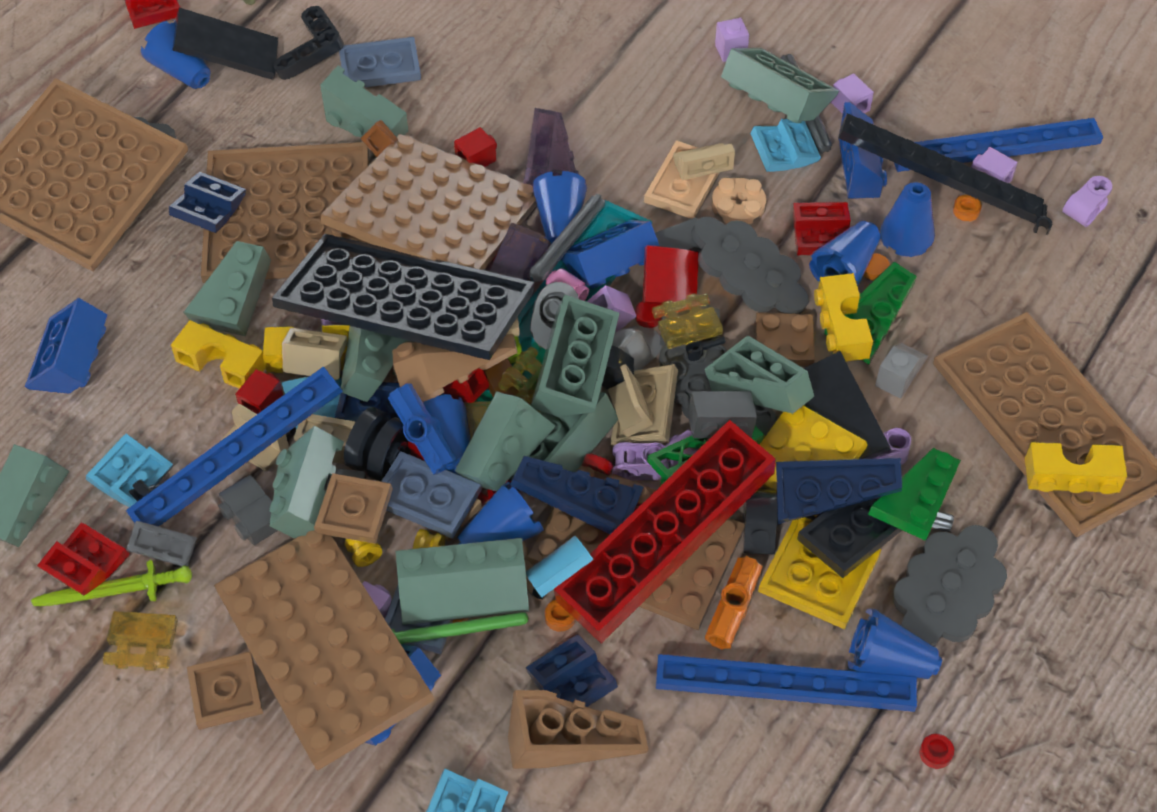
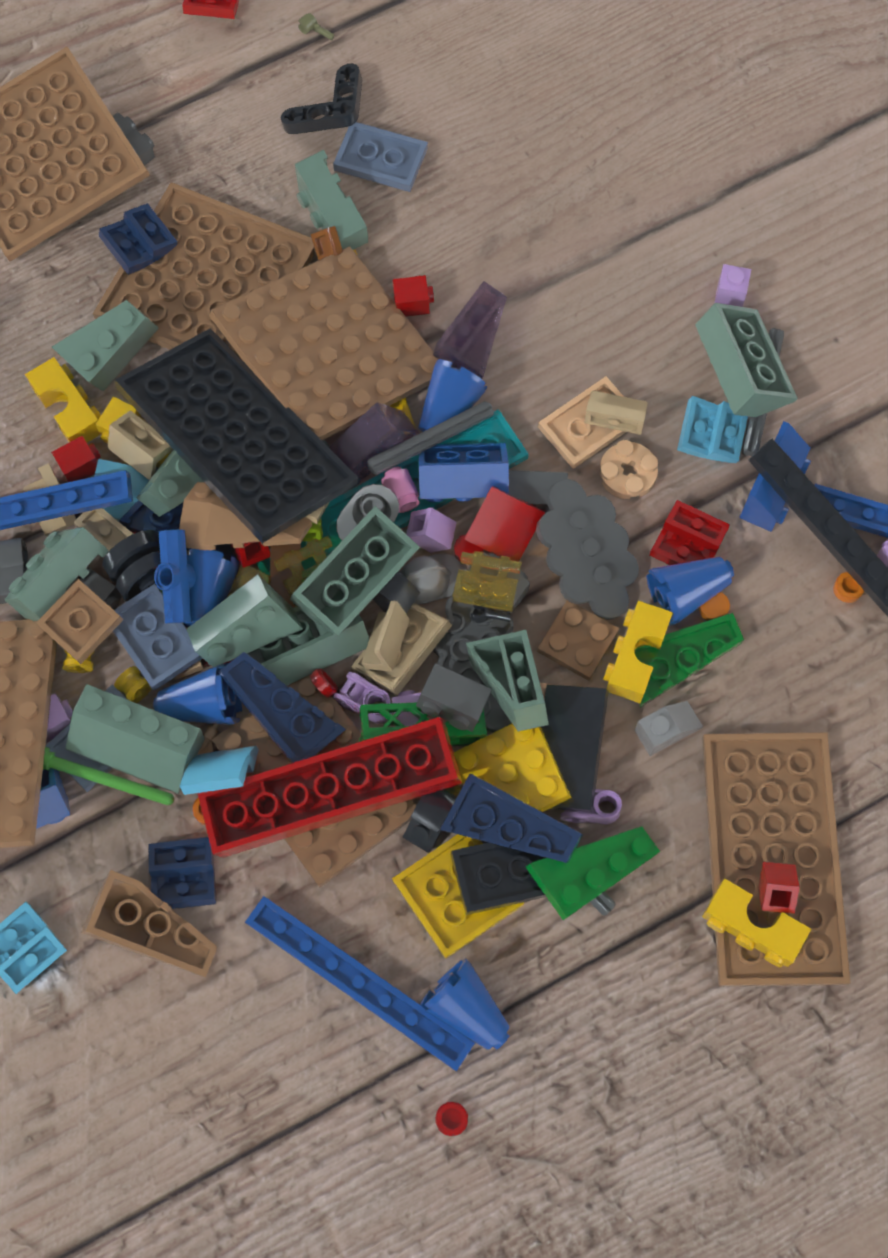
camera: 30 degrees right, 15 degrees up
blue cone [140,20,211,89] -> none
black tile [172,7,278,80] -> none
orange piece [705,556,763,650] -> none
lavender brick [831,73,874,114] -> none
blue cone [880,182,935,257] -> none
dark grey plate [892,525,1007,646] -> none
none -> red brick [758,862,800,914]

